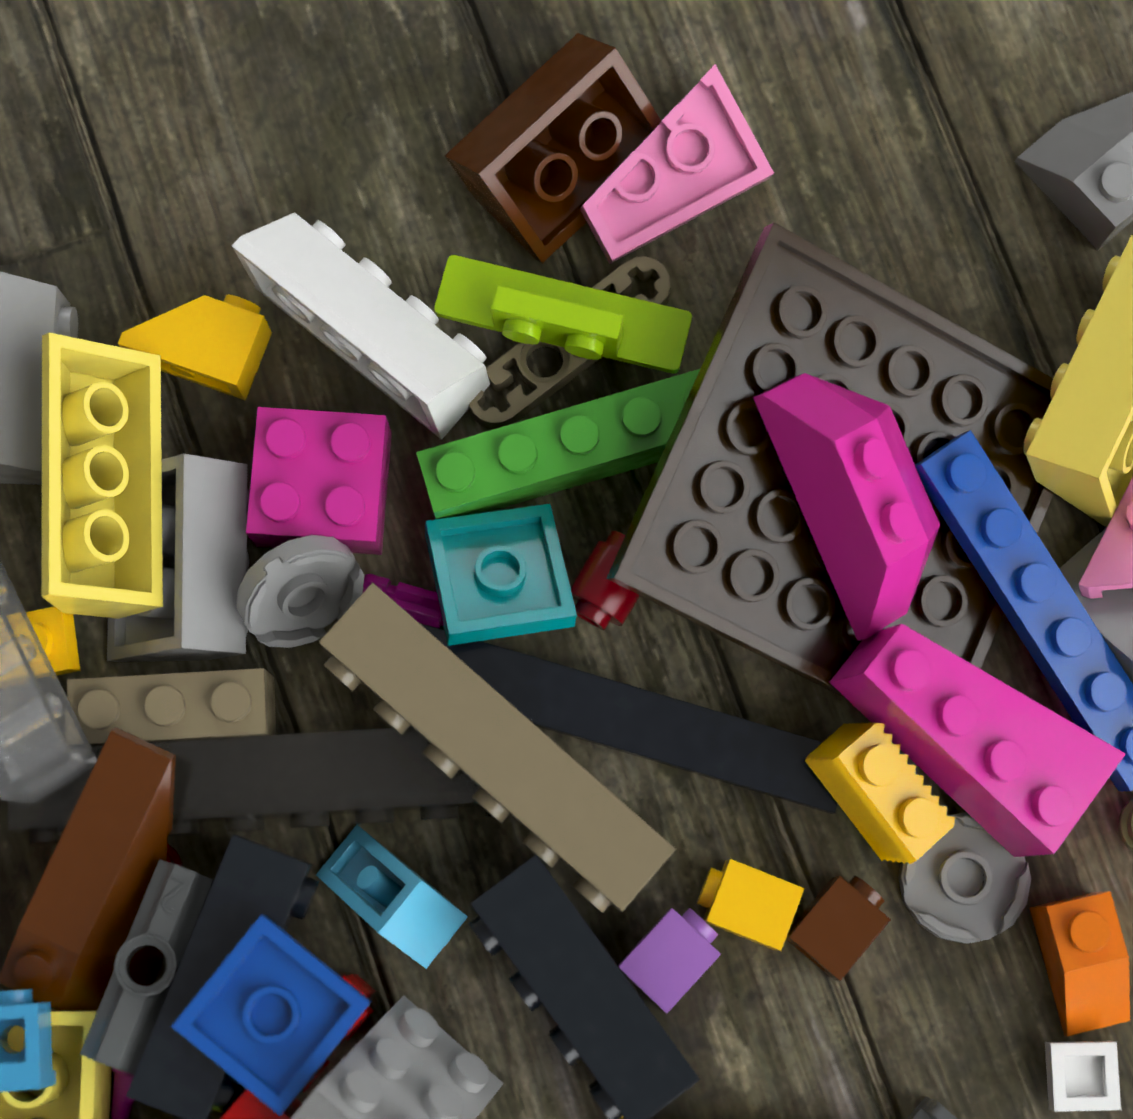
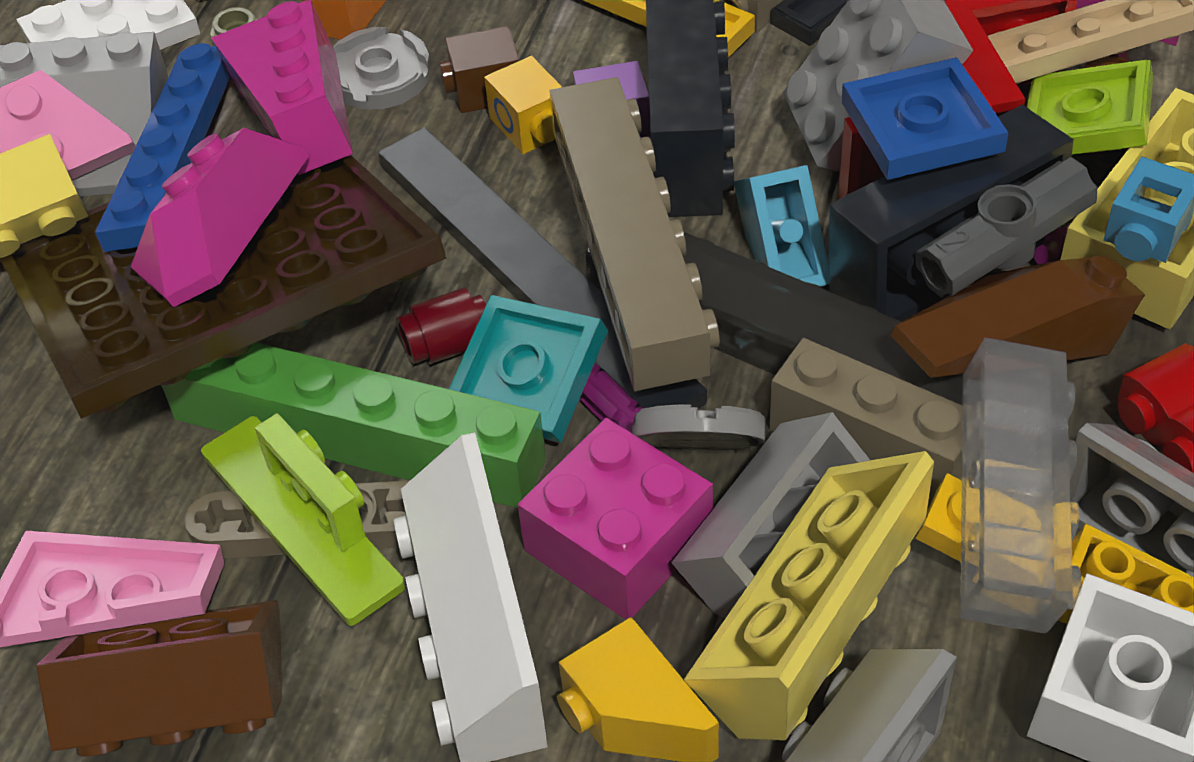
camera: 140 degrees left, 30 degrees down
yellow brick [805,723,955,864] -> none

